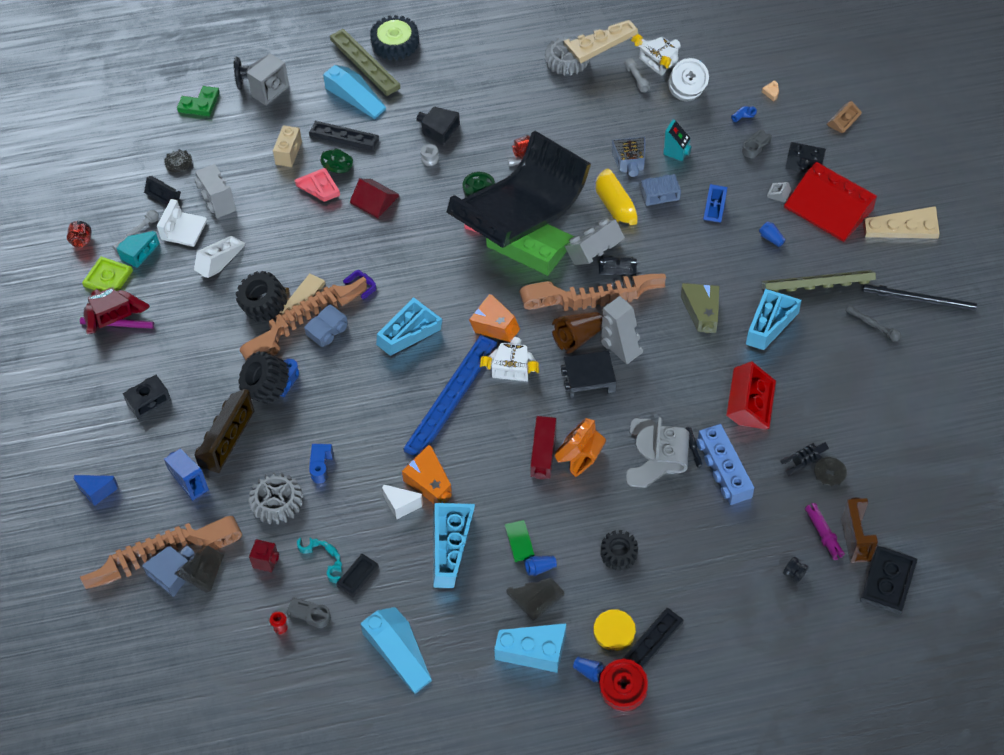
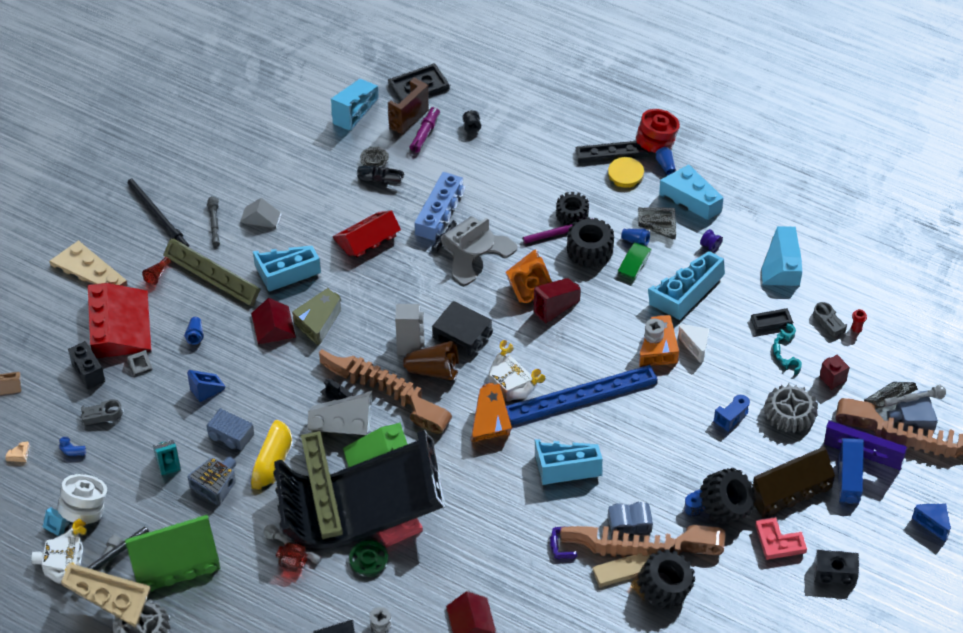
camera: 140 degrees left, 5 degrees down
none -> black bar [87,527,149,571]
none -> bright green slope [125,515,221,592]
none -> clear red cone [142,257,170,285]
none -> light grey slope [240,198,281,228]
none -> dark red slope [251,298,296,345]
none -> olive plate [301,431,343,539]
none -> medium azure wedge [331,79,379,131]
none -> magenta bar [523,218,593,244]
none -> black tyre [567,217,614,267]
none -> light grey wheel [644,318,665,343]
none -> dark purple wheel [700,229,723,253]
none -> coral plate [755,518,807,560]
none -> dark purple piece [824,421,907,471]
none -> light grey piece [884,384,947,407]

